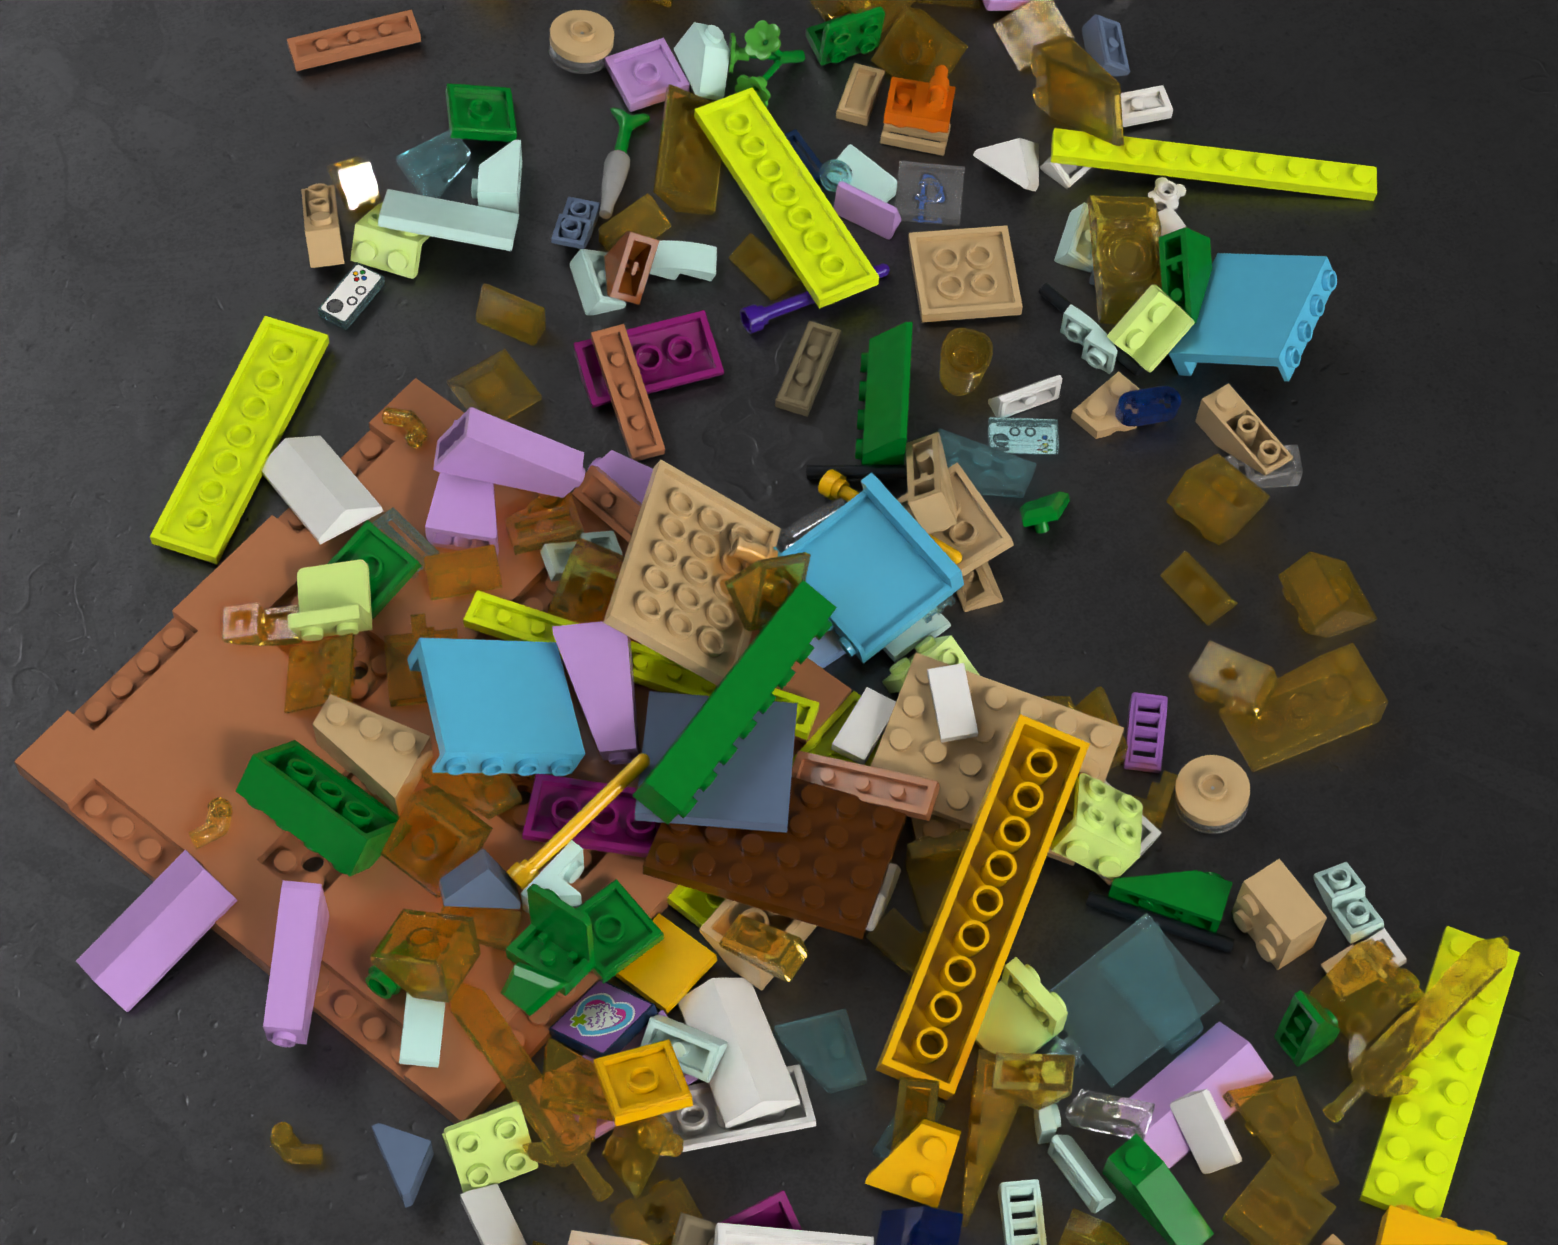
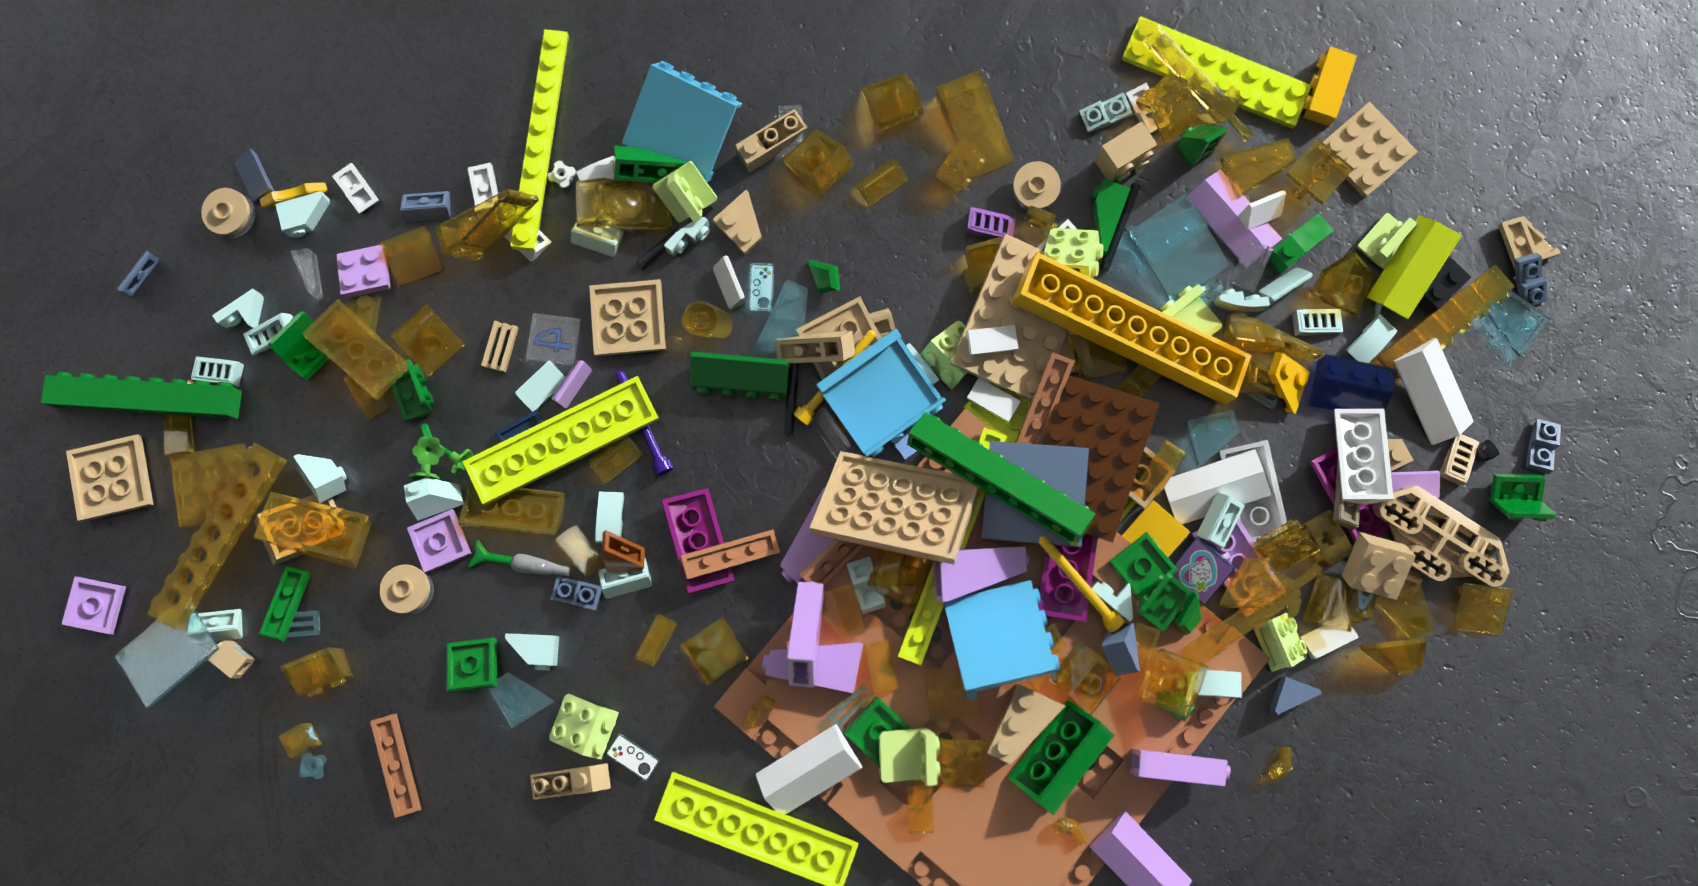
camera: 85 degrees left, 20 degrees up
slope [326,156,382,213] -> none
light aqua tile [378,189,519,251] -> none
yellow tile [594,1039,693,1126] -> none
clear yellow slope [725,552,811,631] -> none
tan pin [729,535,778,571] -> none
dark tan tile [775,321,841,417] -> none
clear light blue plate [819,159,852,192] -> none
tan tile [836,63,885,126] -> none
orange plate [883,65,956,133] -> none
white slope [973,138,1039,192] -> none
clear yellow slope [992,1052,1075,1110] -> none
clear blue beam [1115,386,1181,427] -> none
none -> clear yellow wing [1303,574,1352,633]

